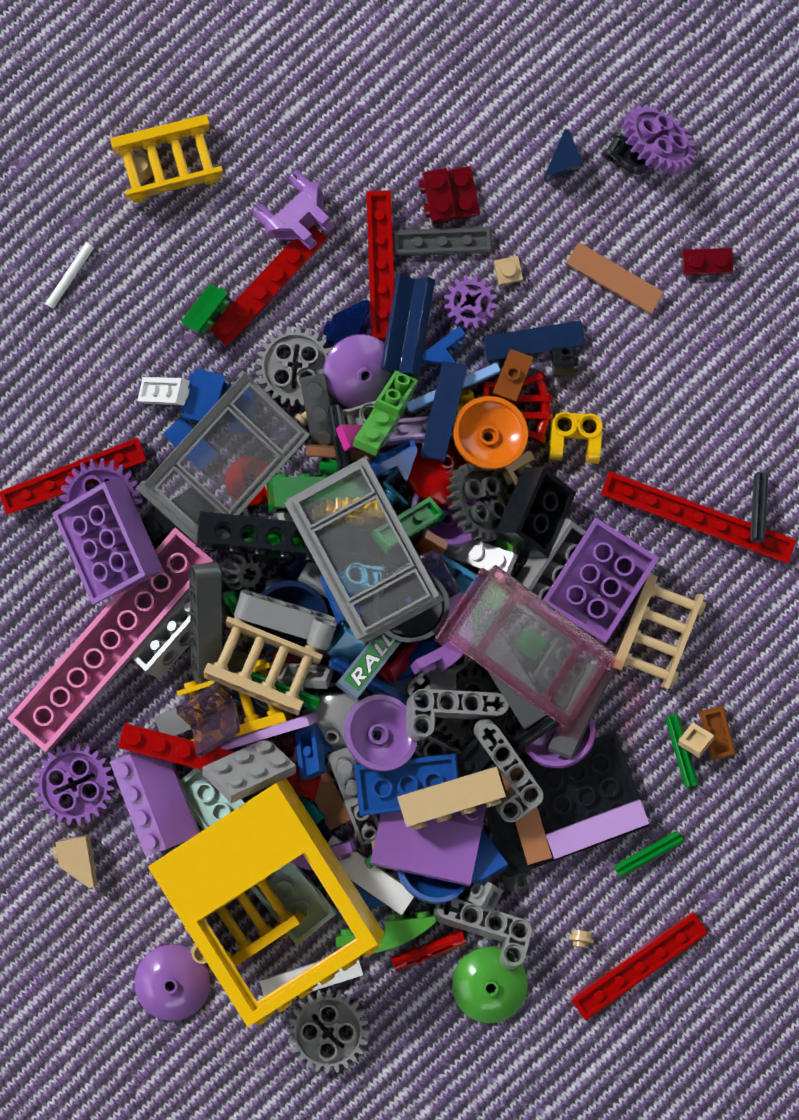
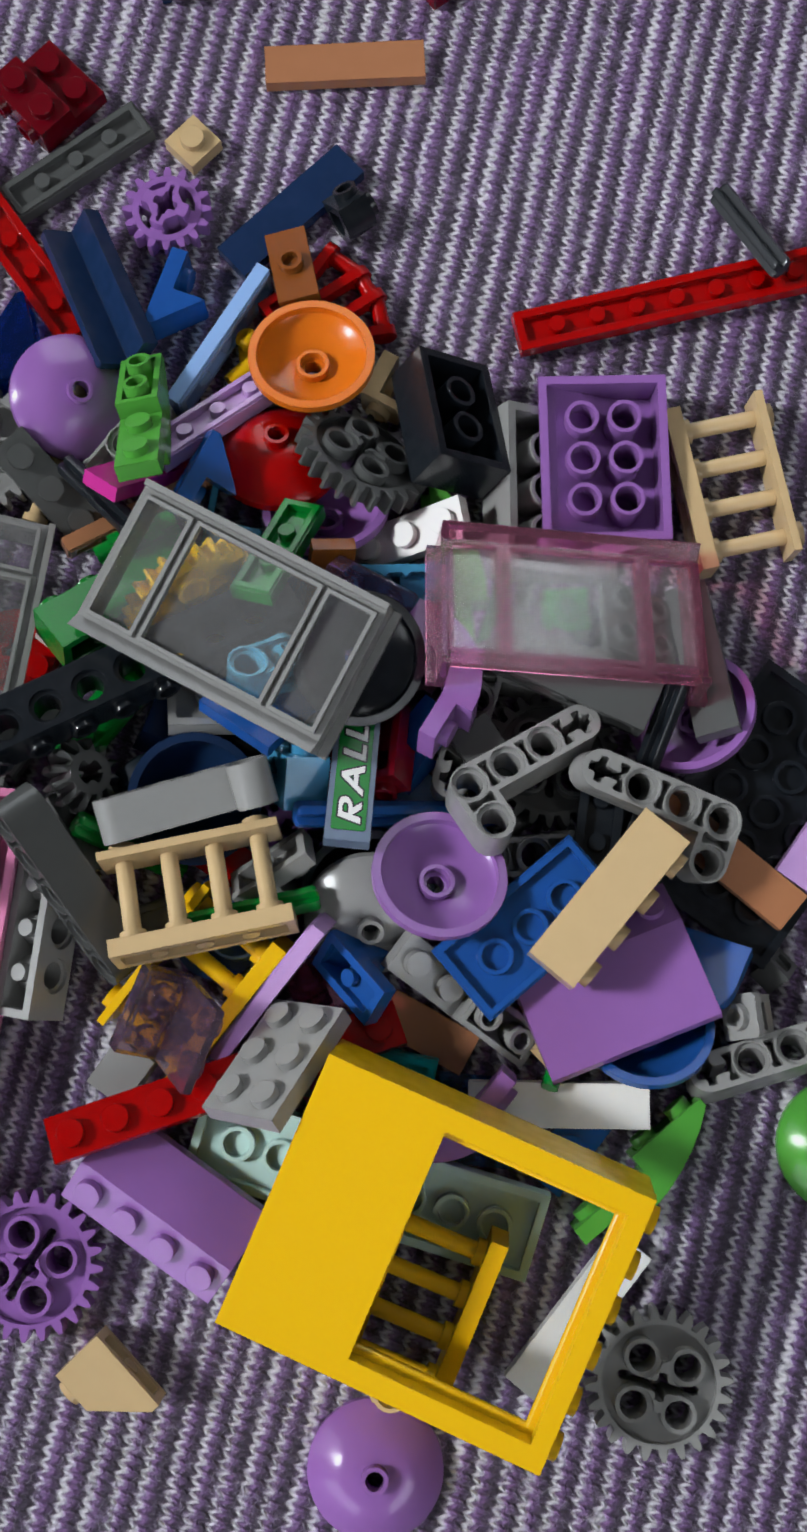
camera: 30 degrees left, 5 degrees down
red pin [391,930,467,972] -> none
dark blue tile [420,361,468,462] -> none
yellow piece [549,412,603,464] -> none

